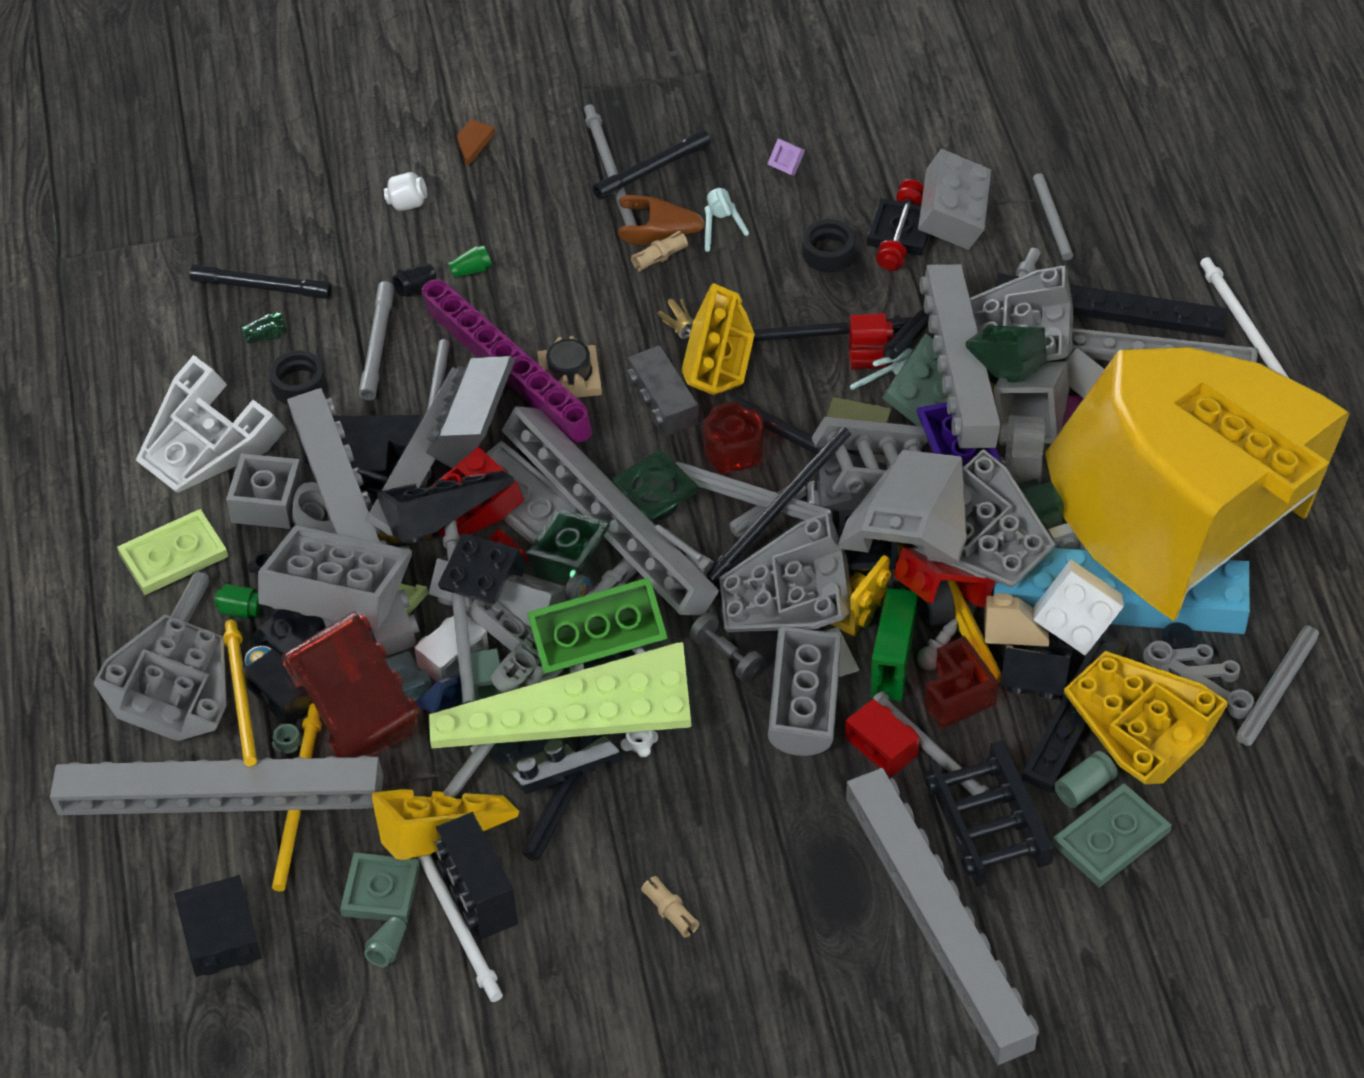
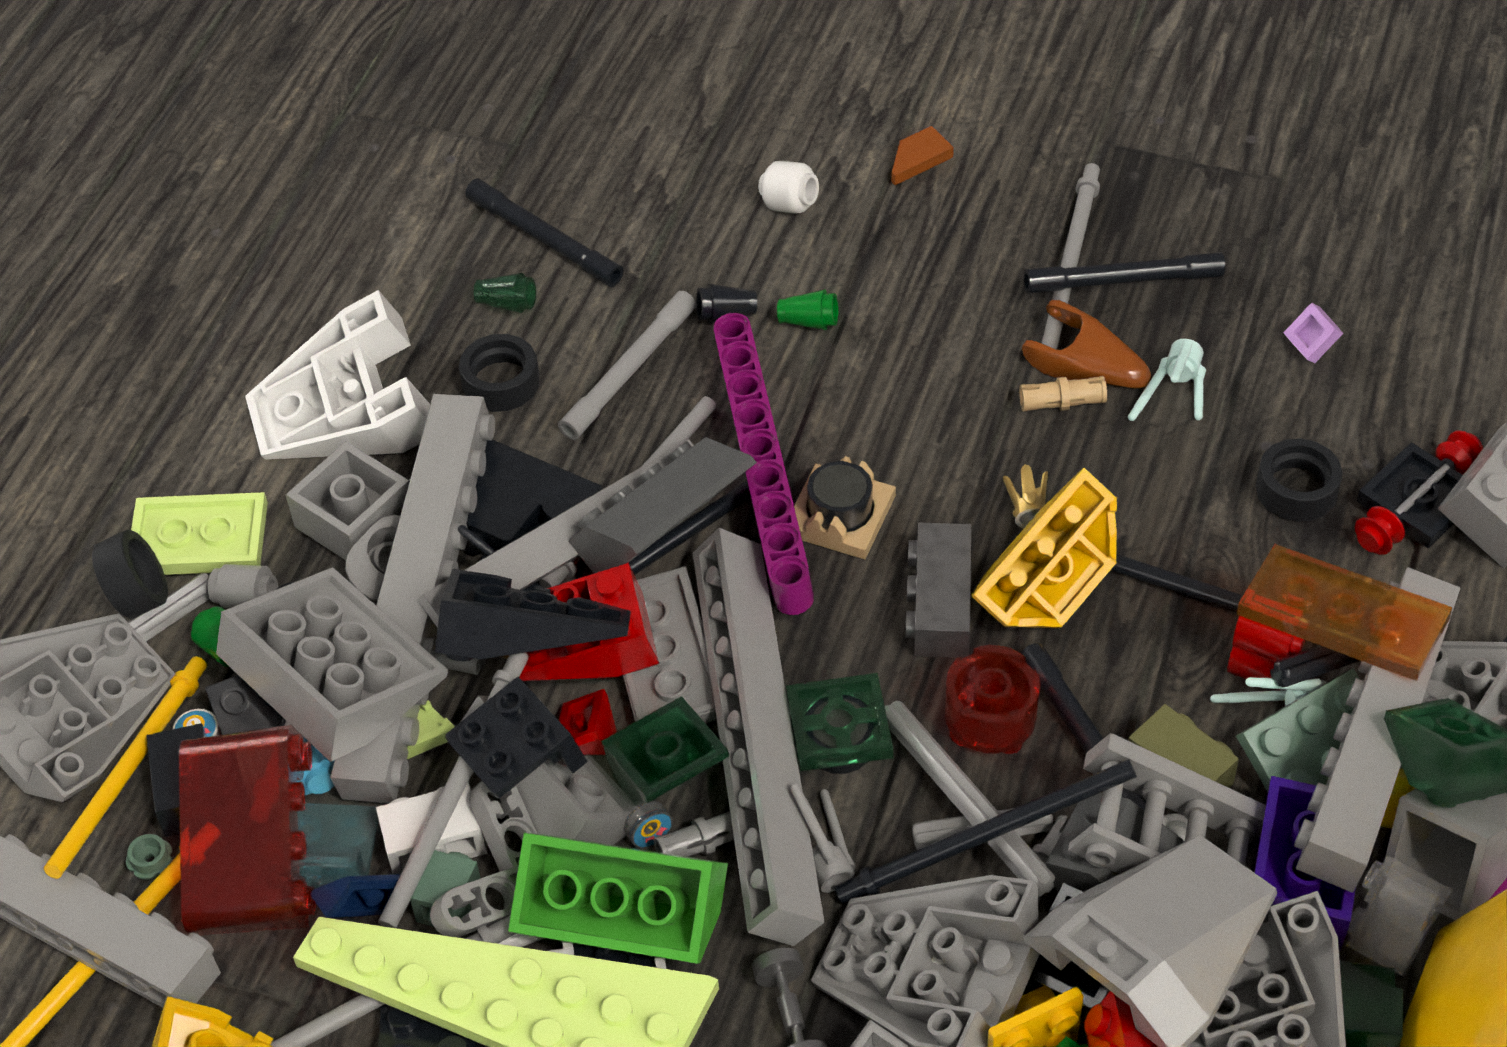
camera: 30 degrees right, 0 degrees up
none -> black tyre [92,529,168,619]
none -> light grey brick [208,564,278,608]
none -> clear orange tile [1237,544,1452,681]

